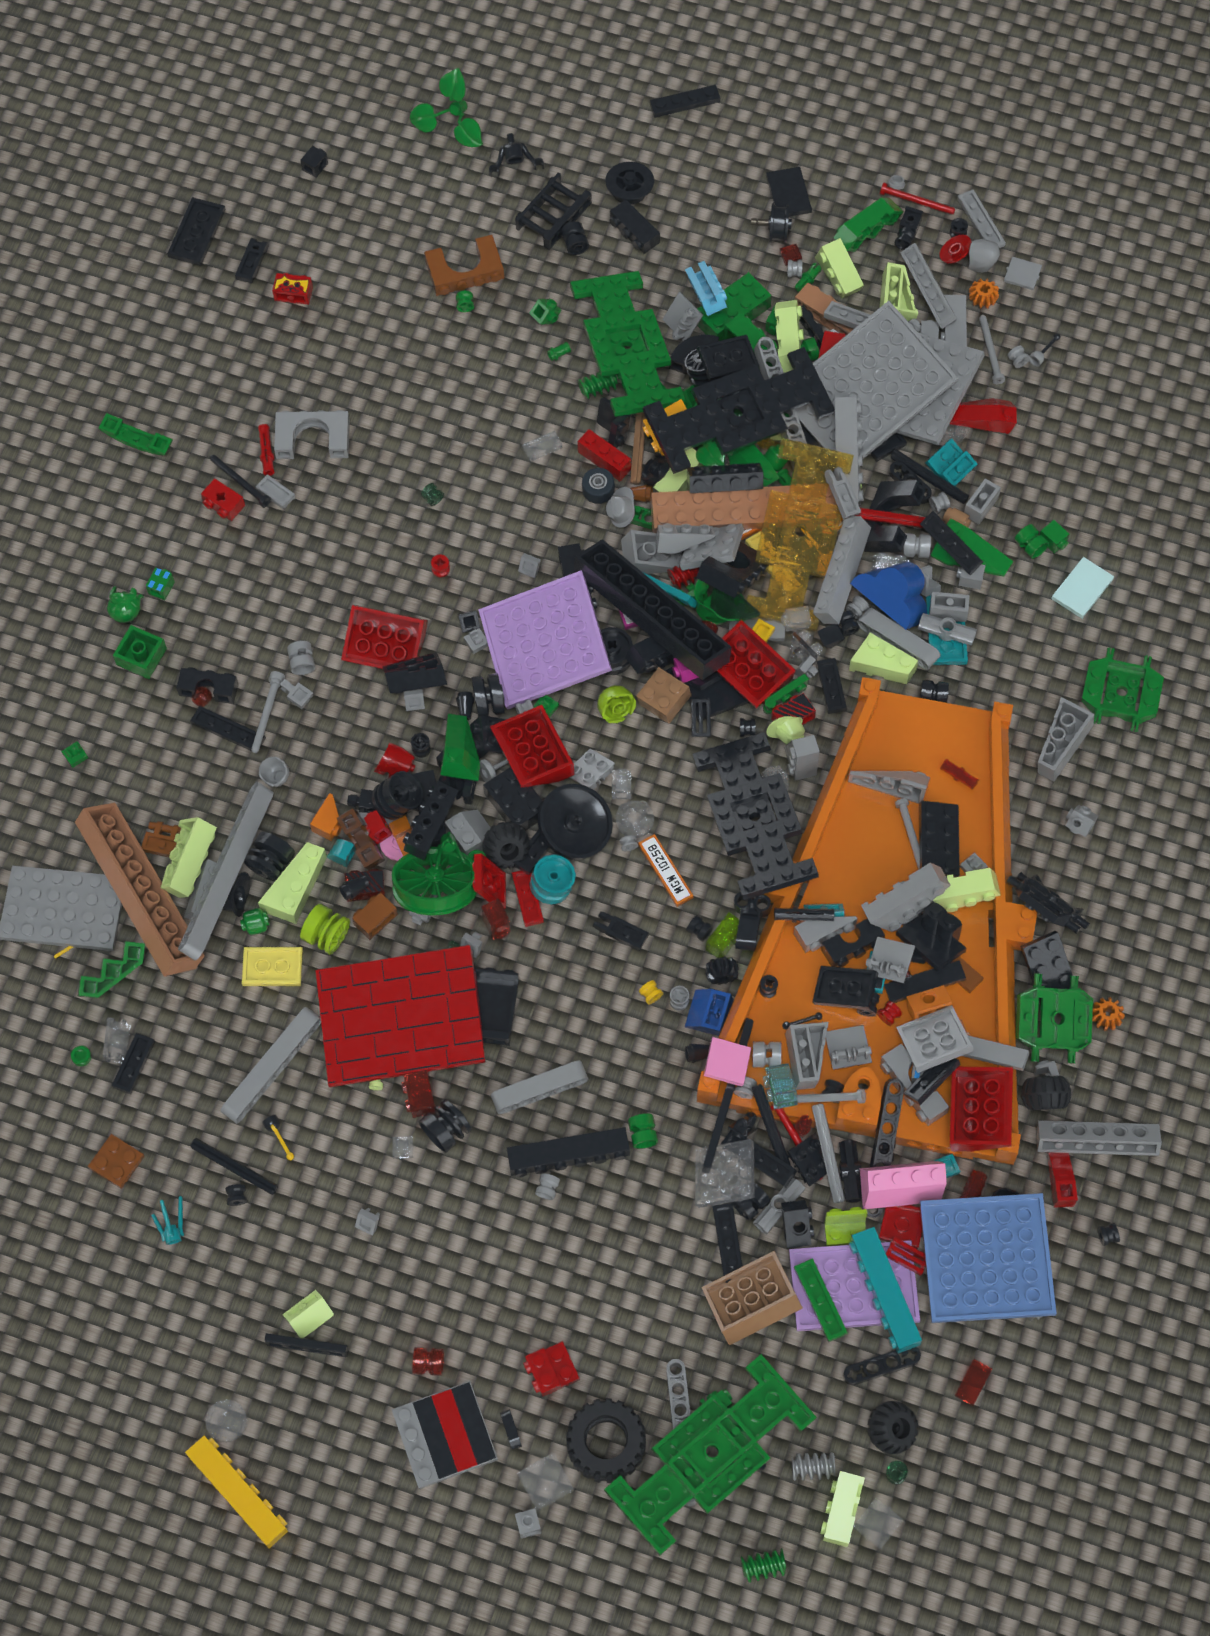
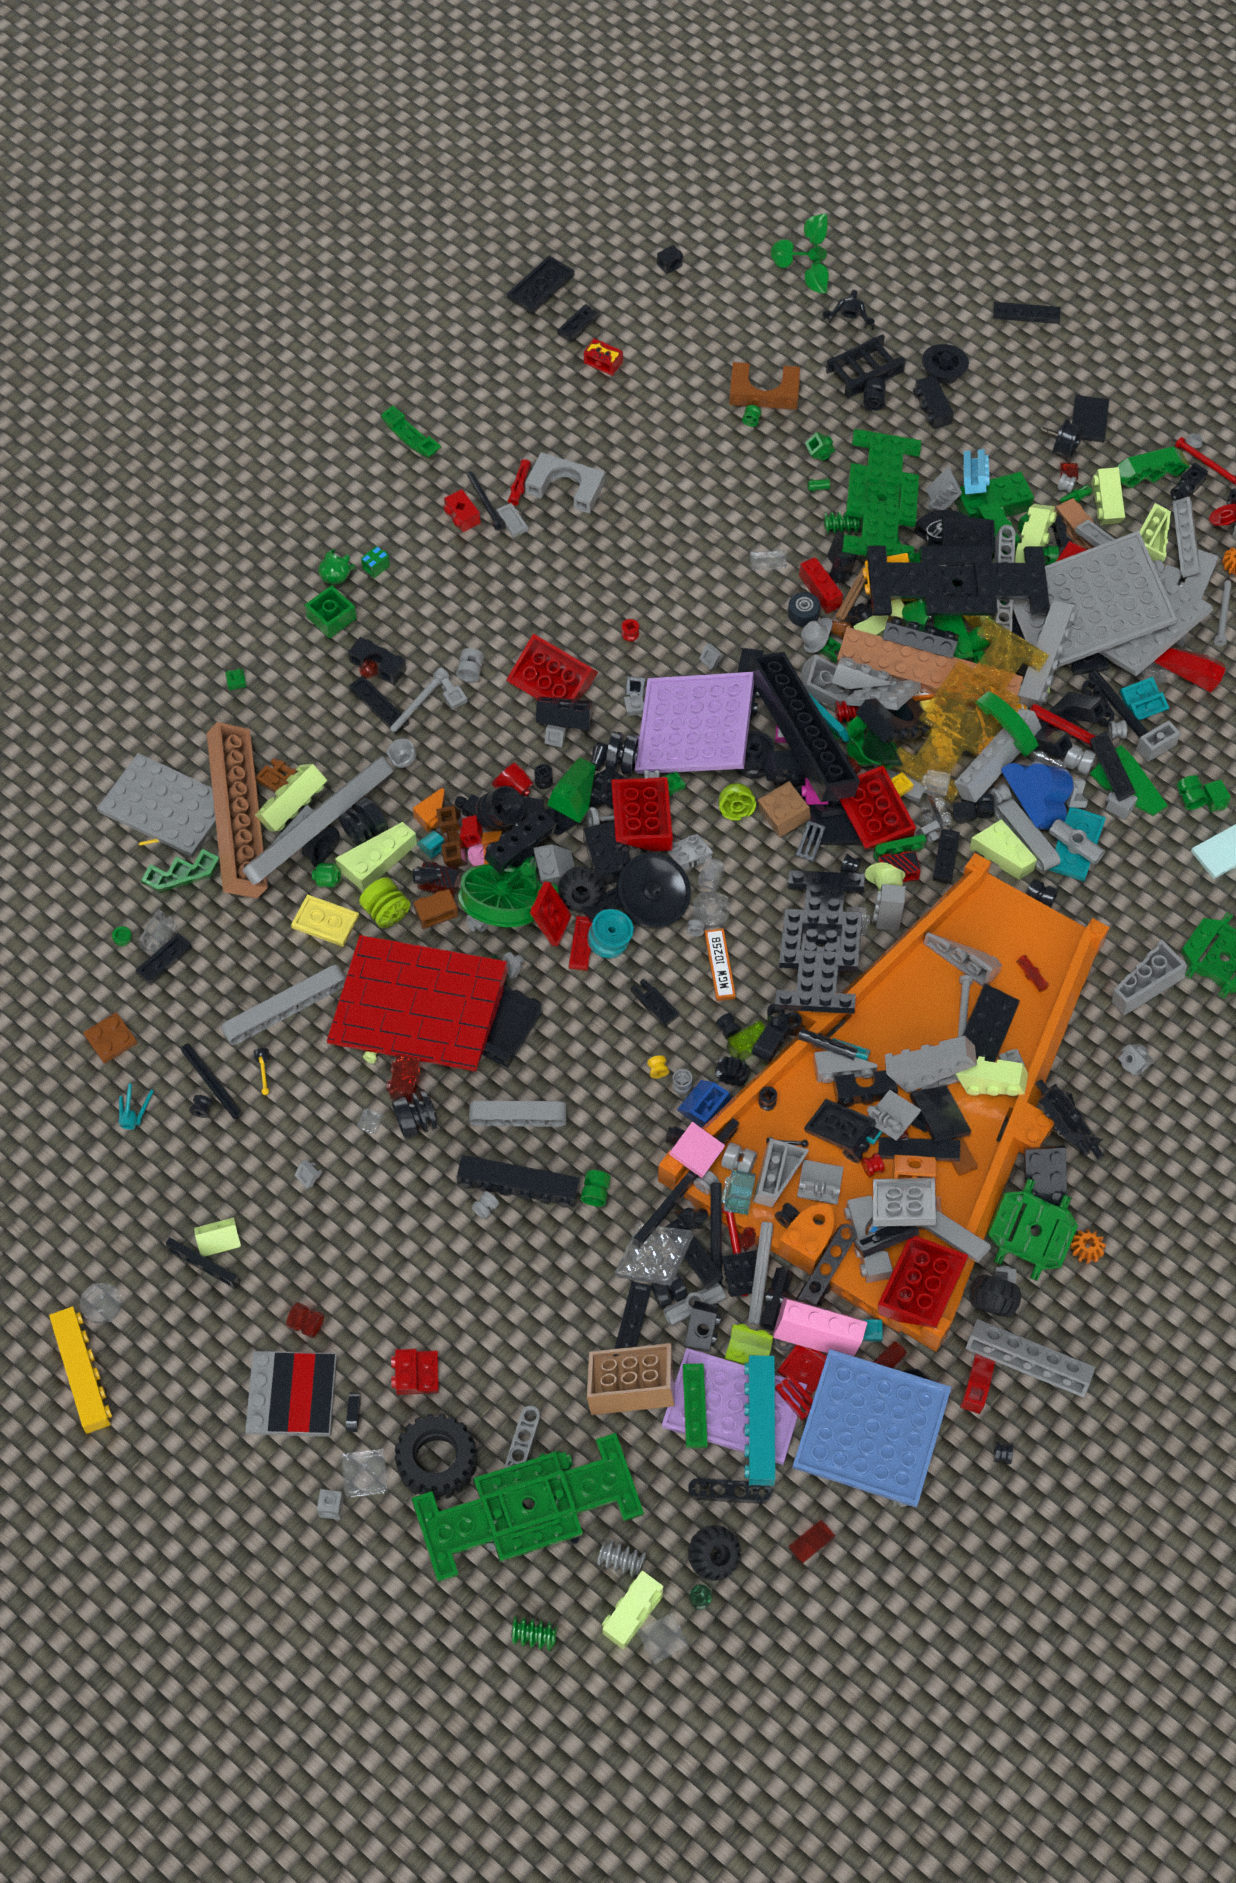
camera: 20 degrees right, 5 degrees down
clear green wheel [421,483,444,506] -> none
black tile [462,779,477,805] -> none
clear red brick [481,899,510,940] -> none
light grey bar [783,1089,866,1103] -> none
light grey hinge [825,467,861,519] -> none
black brick [921,902,962,947] -> none
light grey brick [929,592,970,622] -> none
medium nougat brick [943,507,971,528] -> none
none -> green slope [975,691,1039,757]

